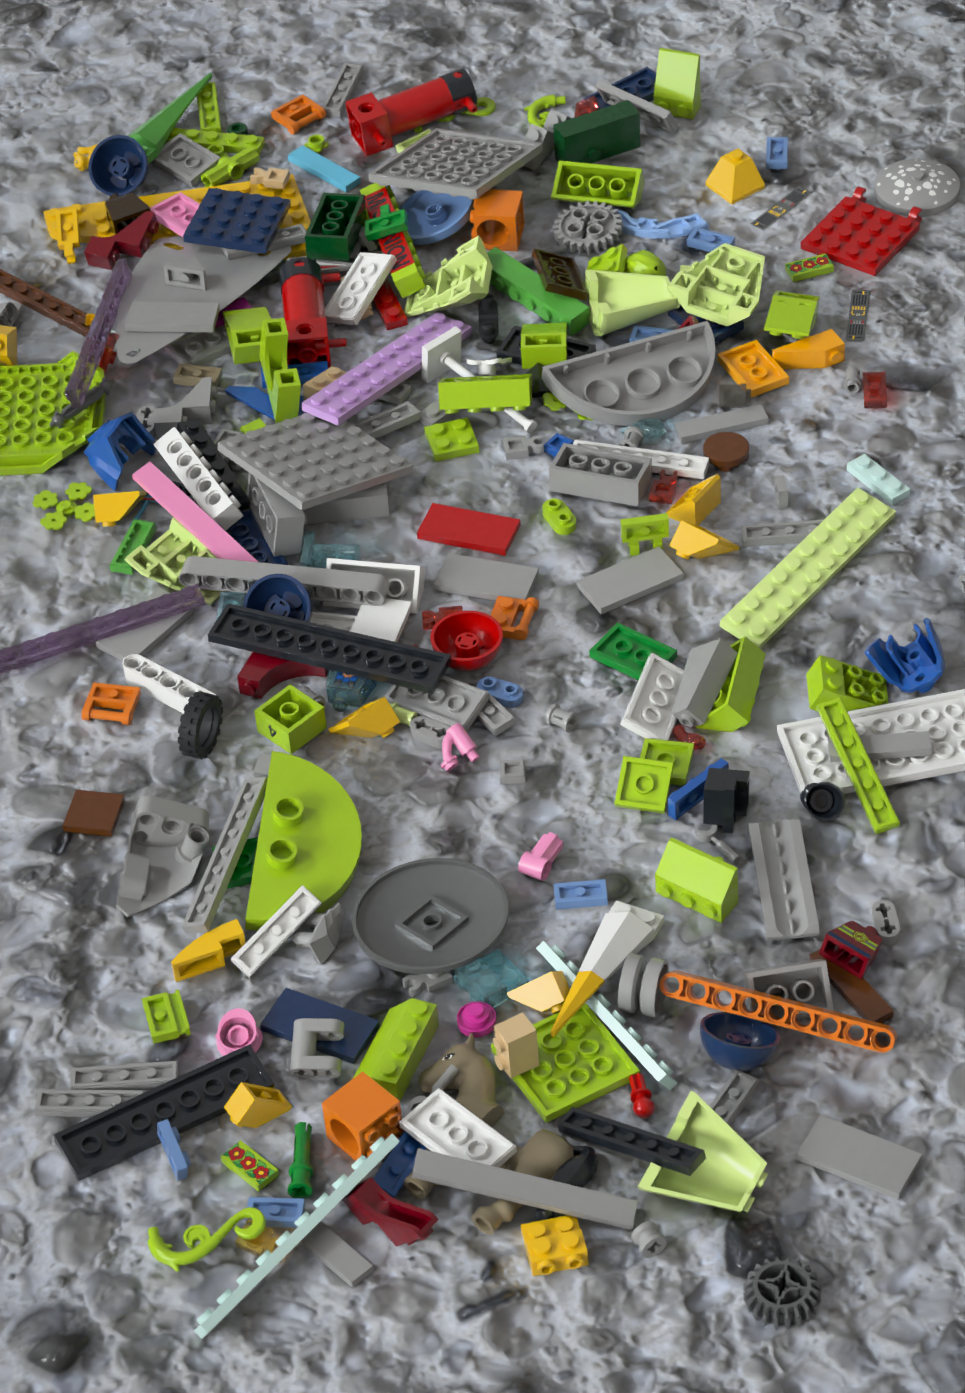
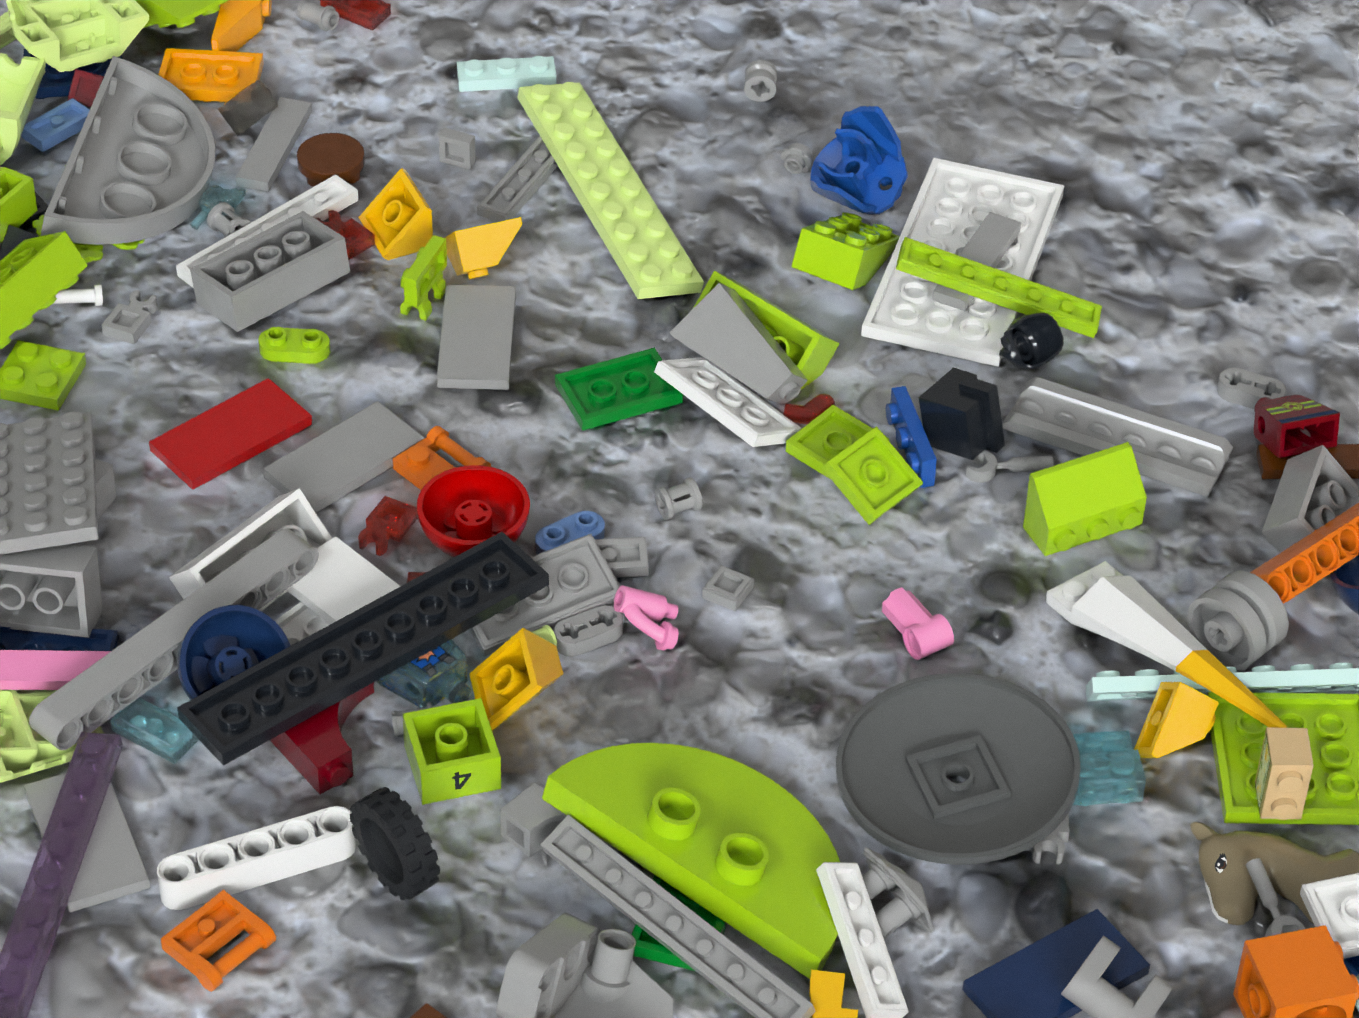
camera: 65 degrees left, 0 degrees up
clear light blue bracket [300,531,361,568] -> none
lime slope [353,998,439,1101] -> none
dark pink plate [457,1002,496,1038] -> none
blue tile [544,433,574,457] -> none
medium blue plate [553,879,608,910] -> none

